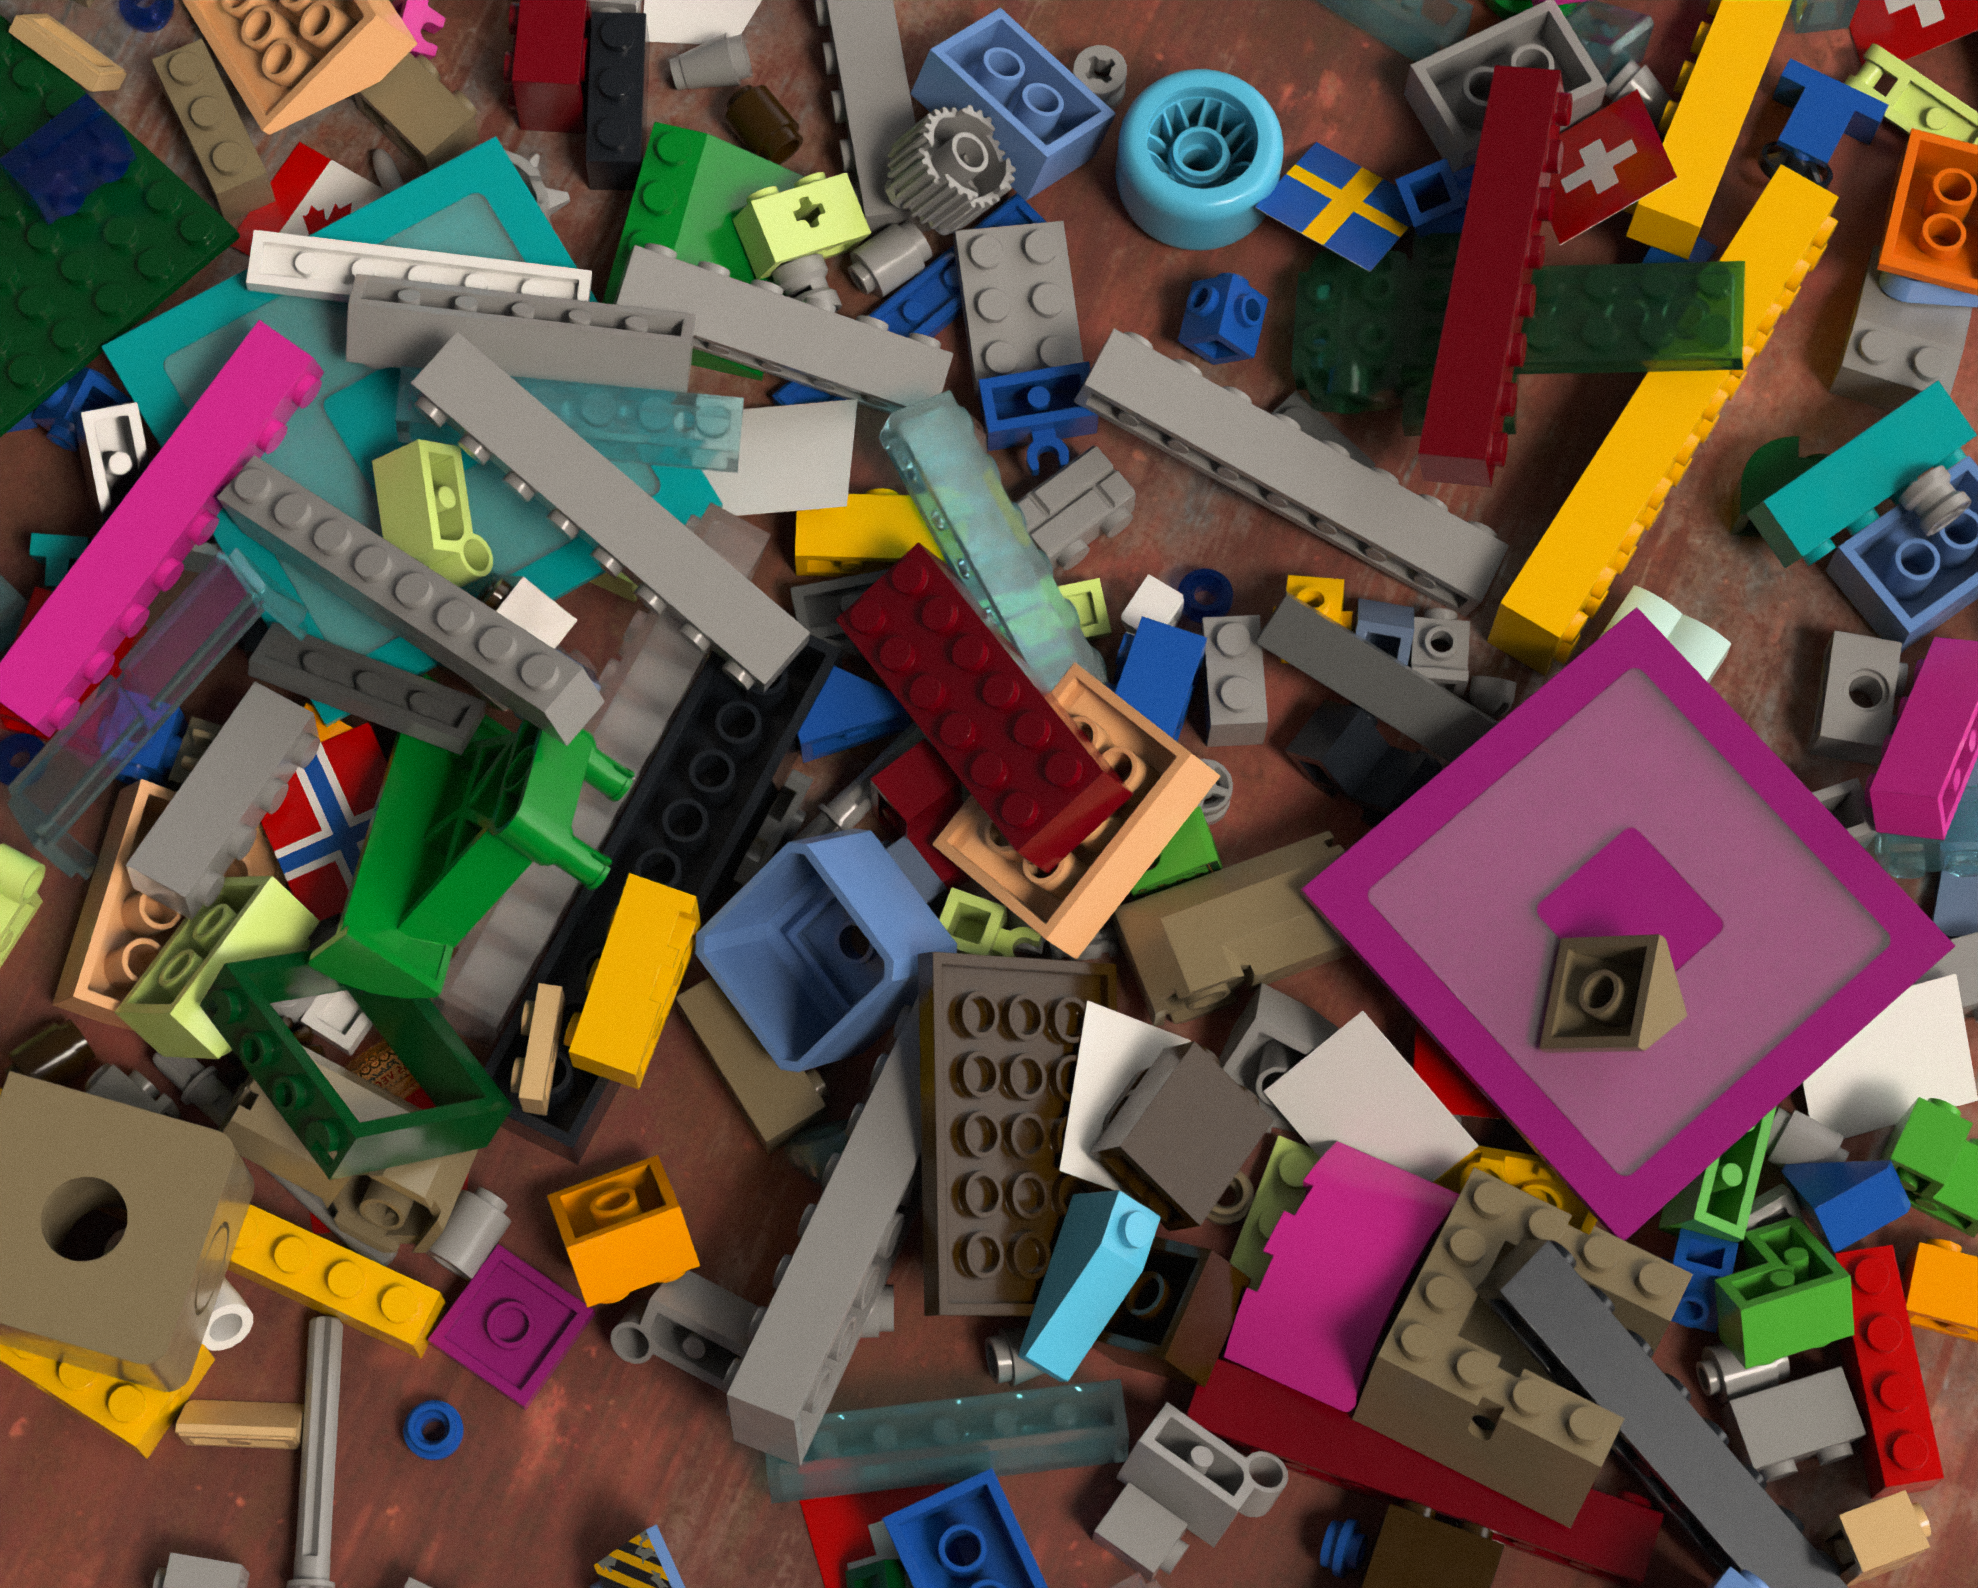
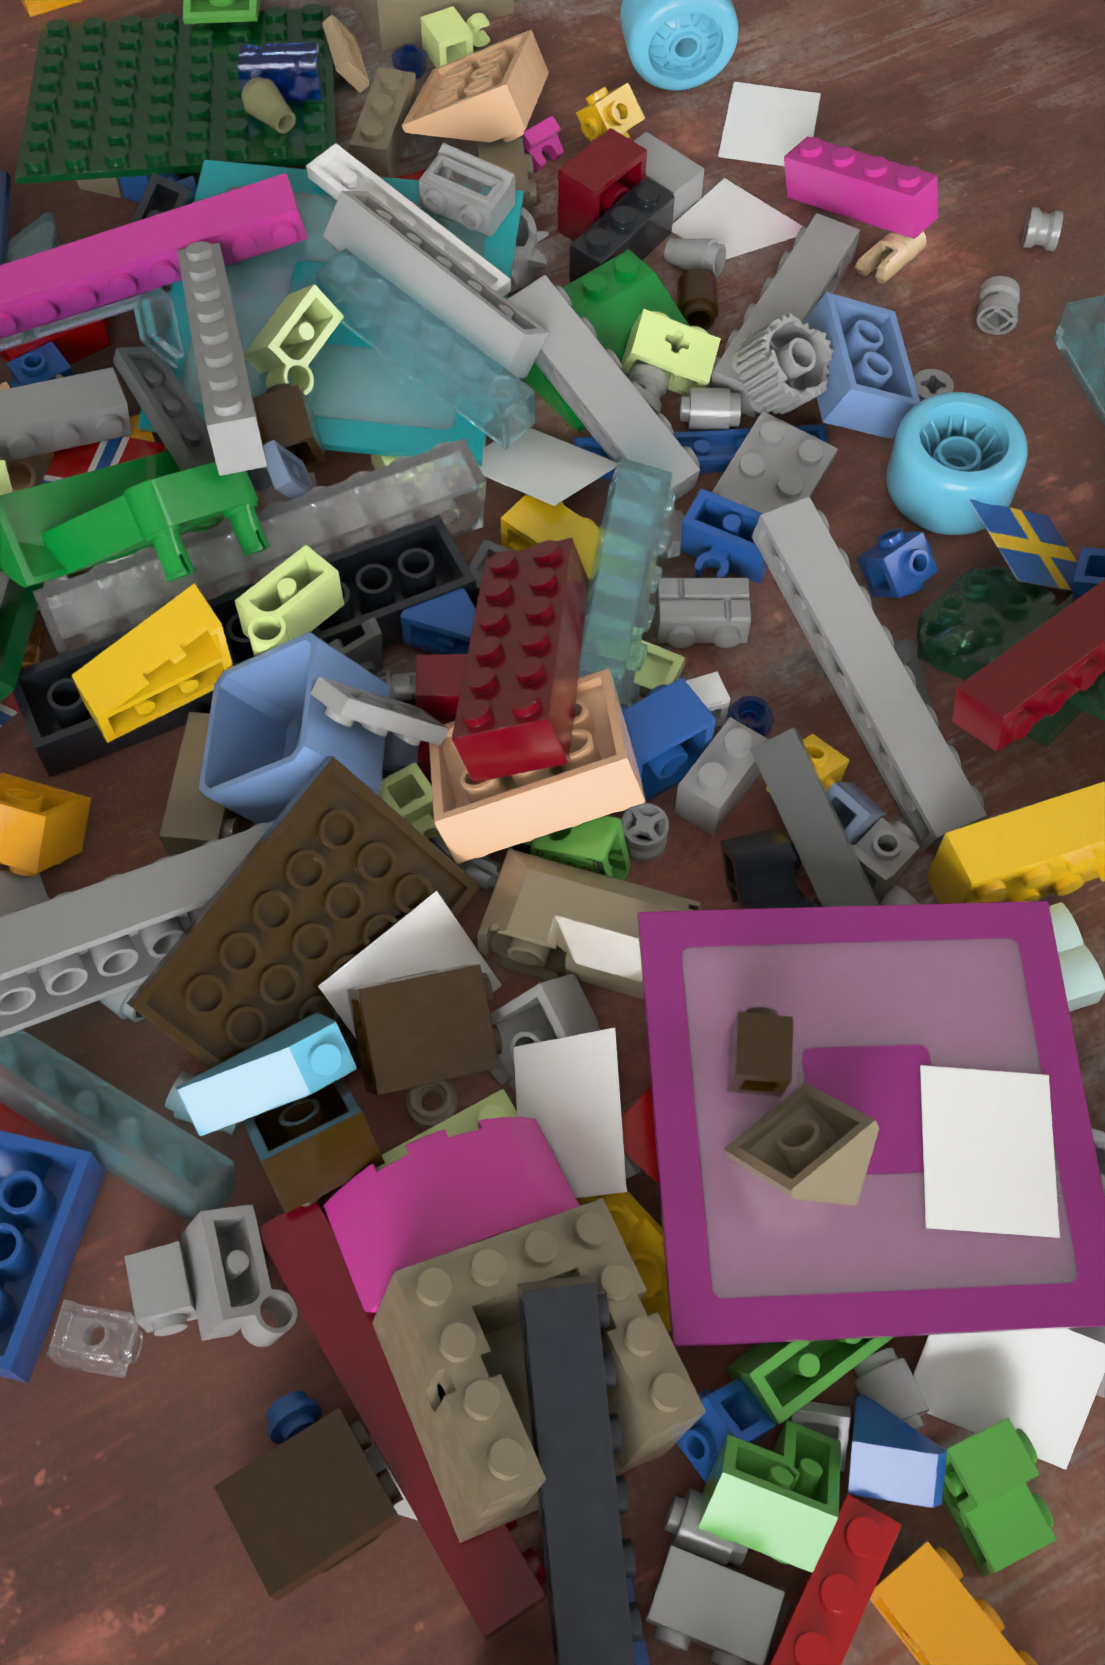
camera: 40 degrees right, 10 degrees down
light grey brick [411,332,810,693] -> none
tan plate [511,983,566,1115] -> none
none -> yellowish green hinge [235,545,344,657]
none -> olive cone [242,77,296,133]
none -> light grey plate [310,676,449,746]
none -> light grey window [418,143,515,237]
none -> dark brown brick [727,1007,793,1097]
none -> white sticker [920,1065,1060,1238]

